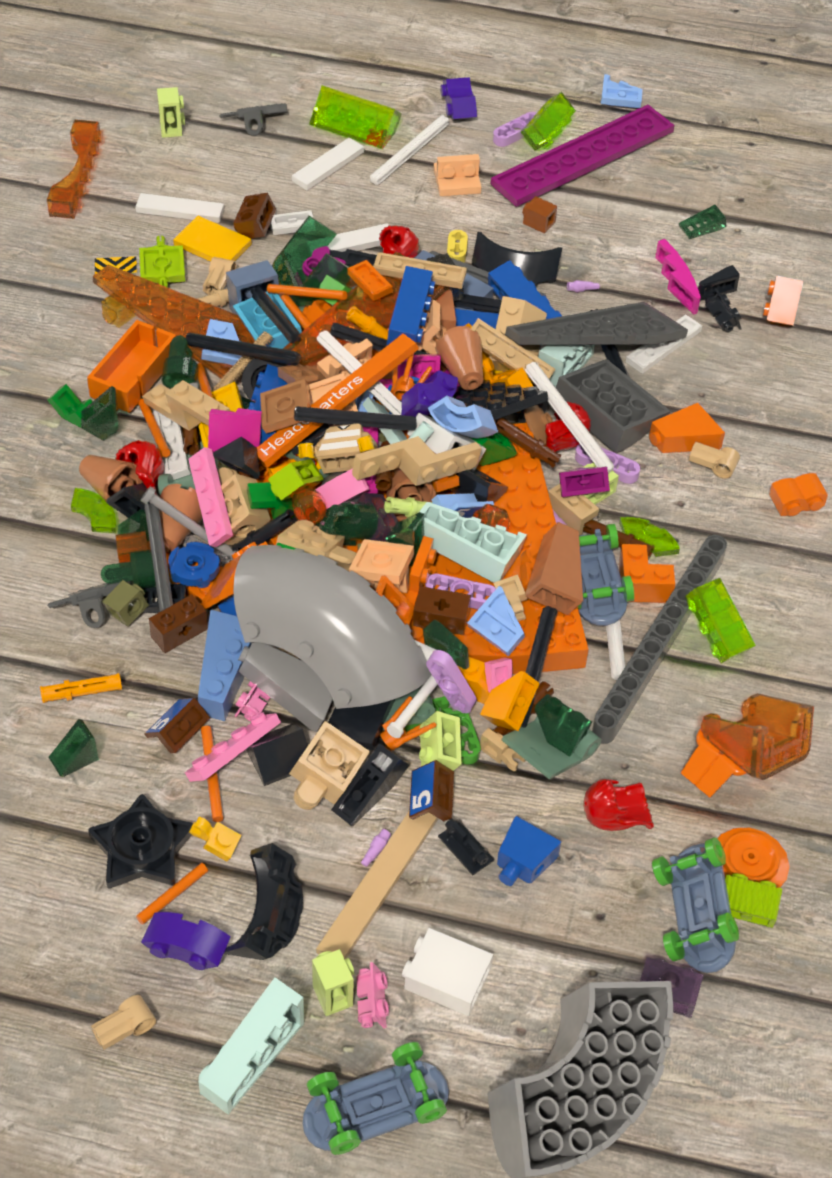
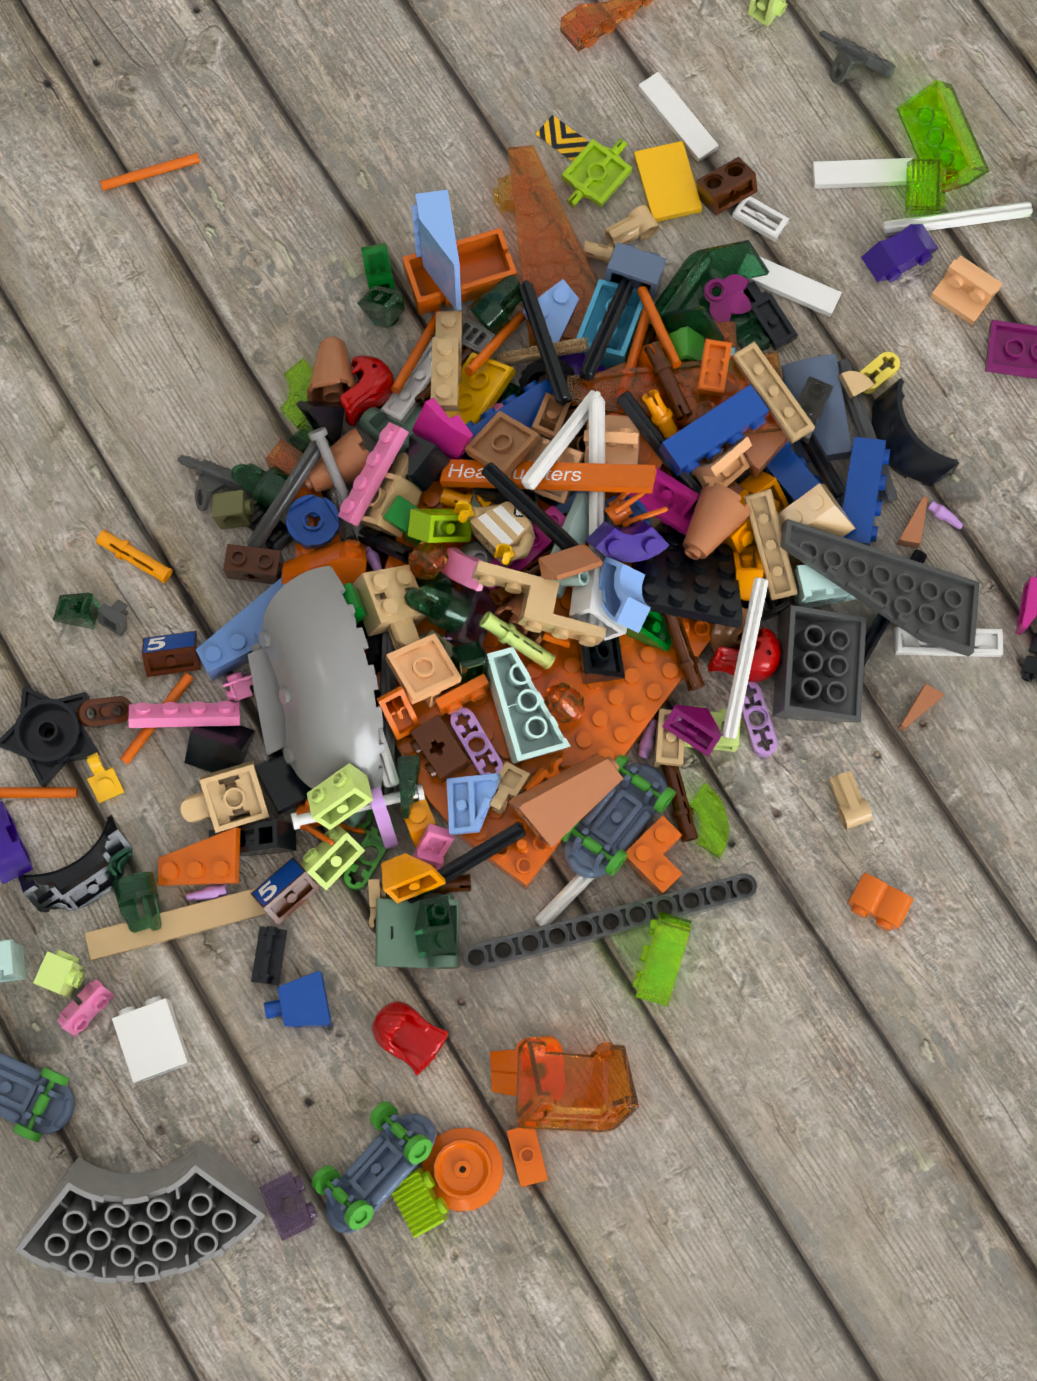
camera: 45 degrees right, 25 degrees up
red piece [379,225,419,283] -> none
light blue panel [431,493,495,518] -> none
dark orange brick [522,196,557,234] -> none
orange slope [649,403,725,453] -> none
none -> reddish brown plate [77,696,132,727]
none -> dark grey tile [98,599,128,636]
none -> clear green piece [112,872,162,933]
none -> orange wing [158,827,240,886]
none -> yellowish green brick [307,763,373,830]
none -> light blue slope [411,189,462,311]
none -> orange plate [507,1124,548,1187]
none -> white axle [521,390,603,490]
none -> nougat slope [538,544,603,581]
none -> reddish brown pin [644,341,693,421]
none -> tan tile [838,371,874,399]
none -> dark purple brick [861,224,939,283]
none -> nougat piece [896,496,928,549]
none -> nougat piece [898,684,945,731]
none -> clear neon green brick [905,158,946,215]

